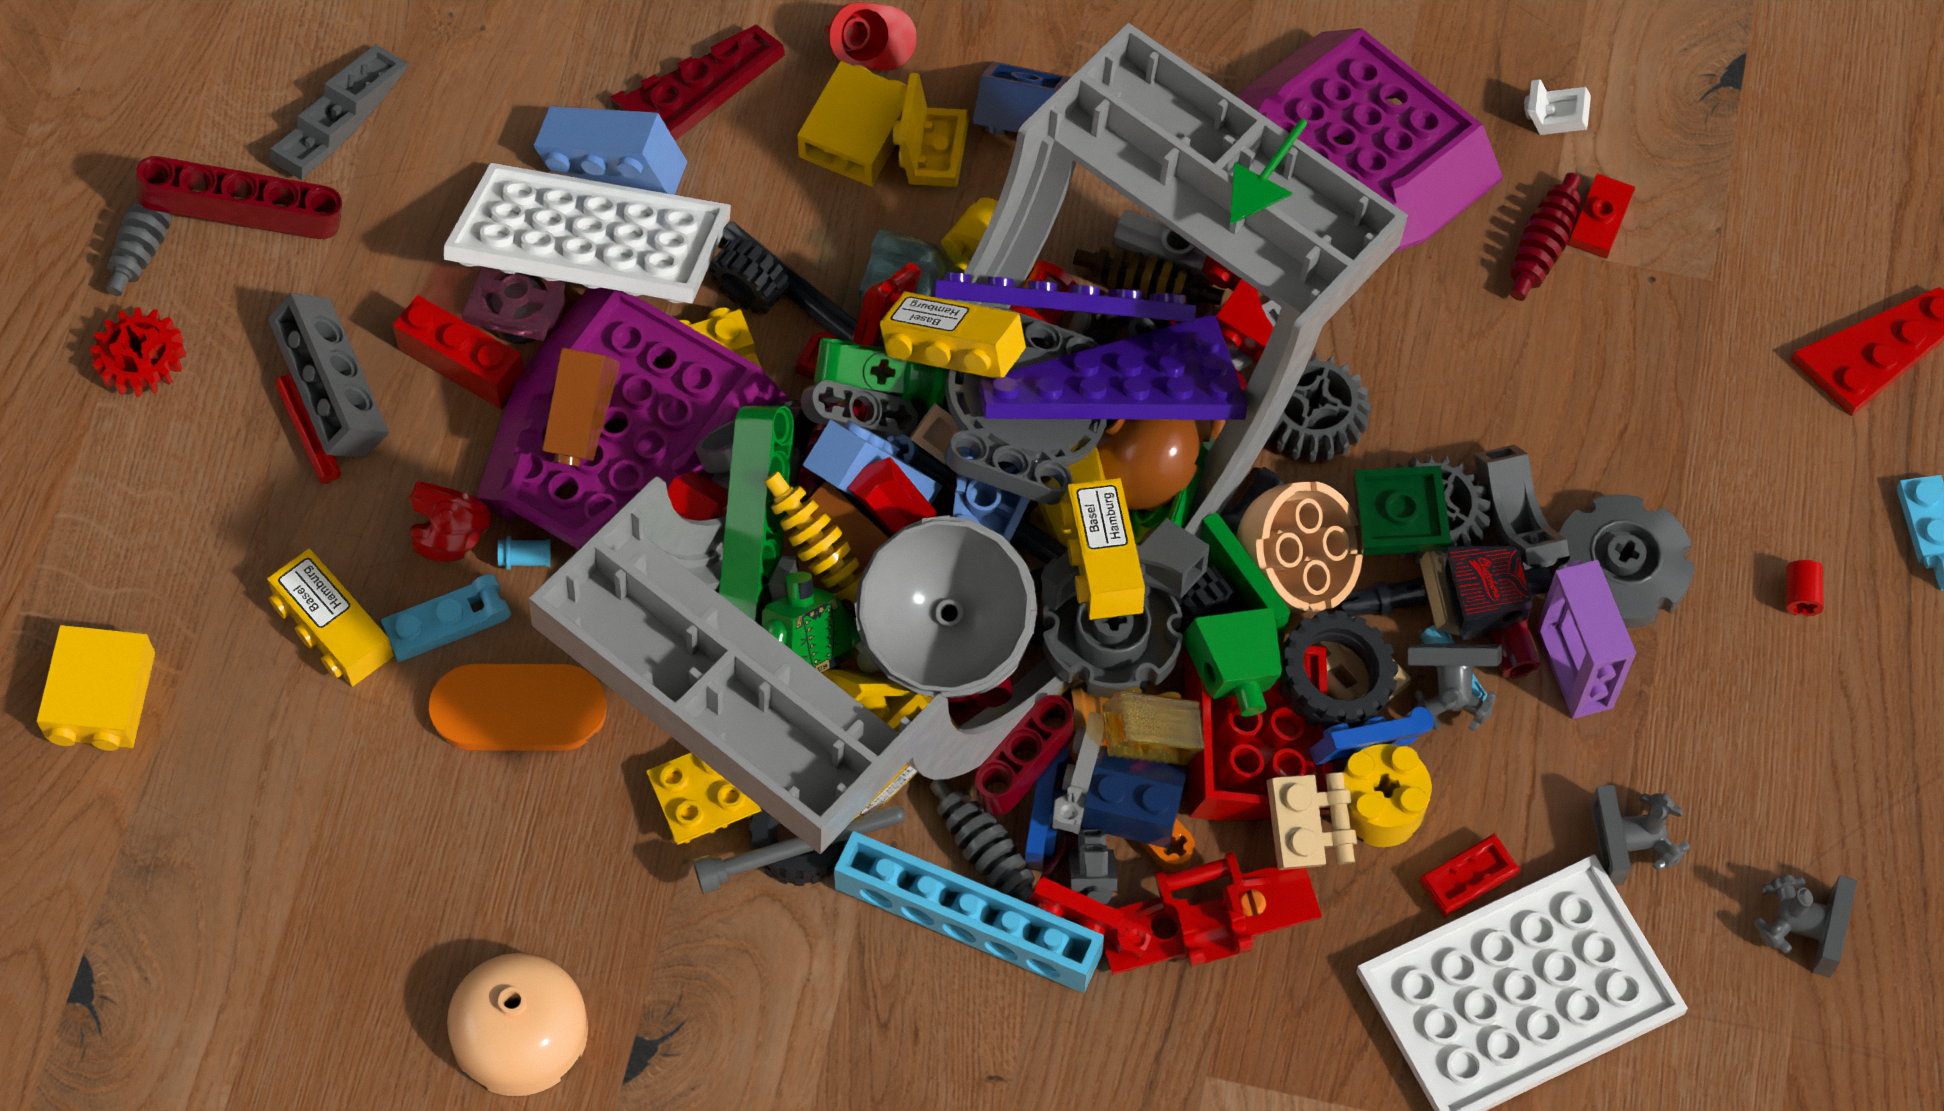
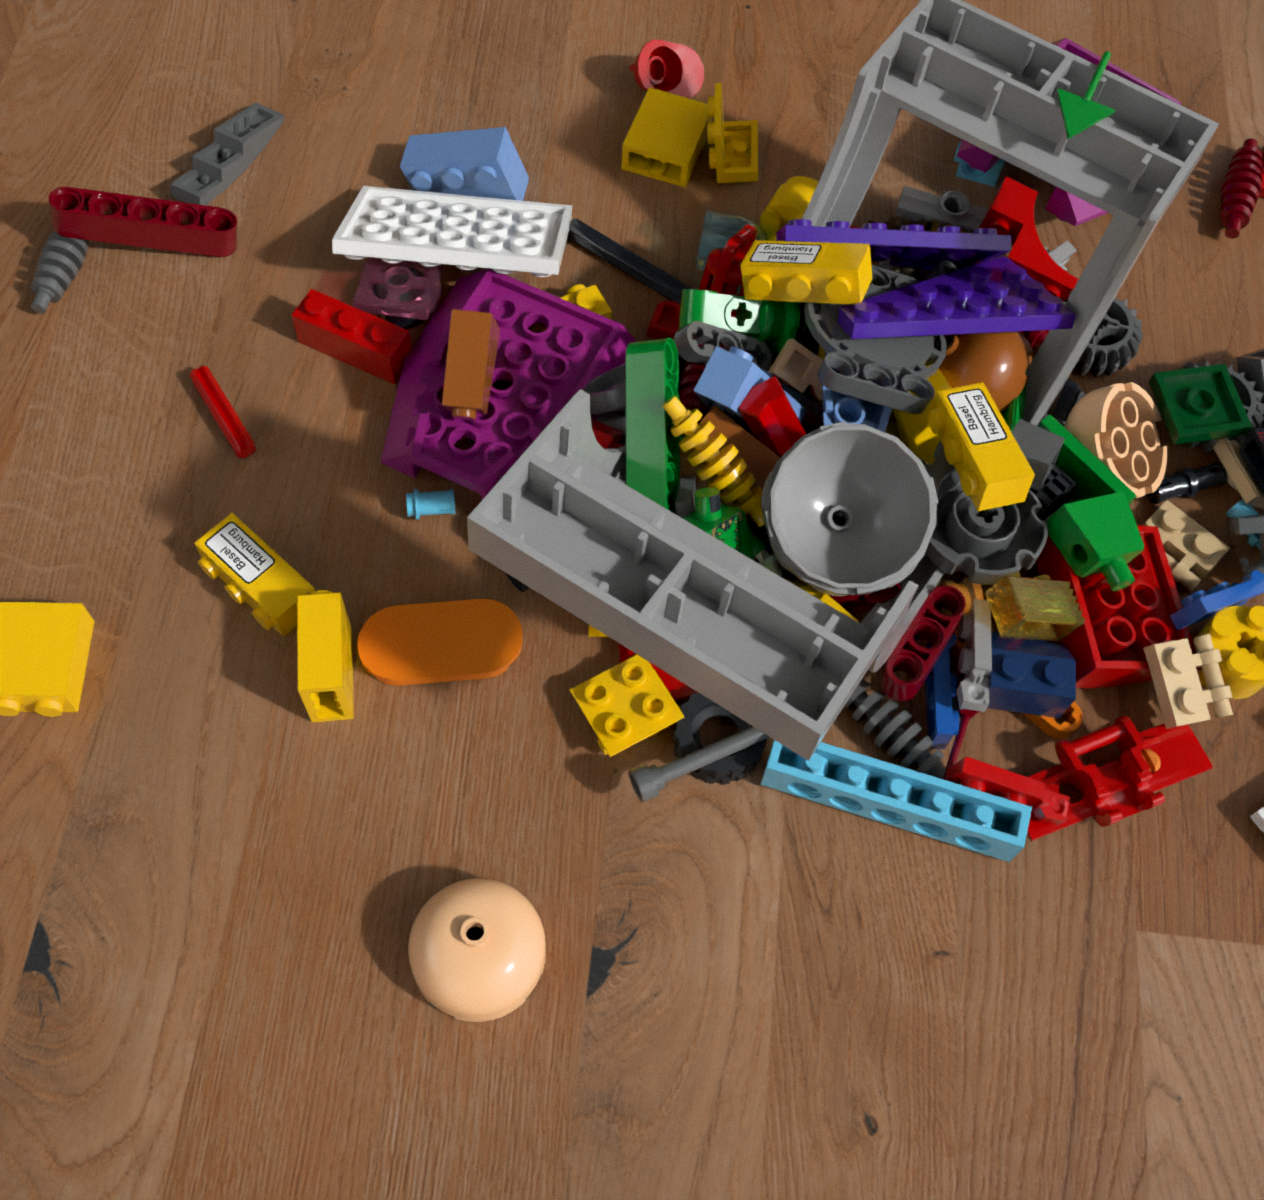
camera: 10 degrees left, 0 degrees up
red gear [90,307,186,397] -> none
dark grey brick [268,293,389,458] -> none
medium azure plate [381,574,511,663] -> none
red helmet [409,480,491,562] -> none
dark red wing [610,24,785,141] -> none
black tyre [708,238,789,314] -> none
dark blue slope [973,61,1071,135] -> none
dark grey hips [1069,829,1117,905] -> none
black tyre [1277,611,1398,729] -> none
white bracket [1524,79,1591,135] -> none
none -> yellow brick [297,590,354,723]

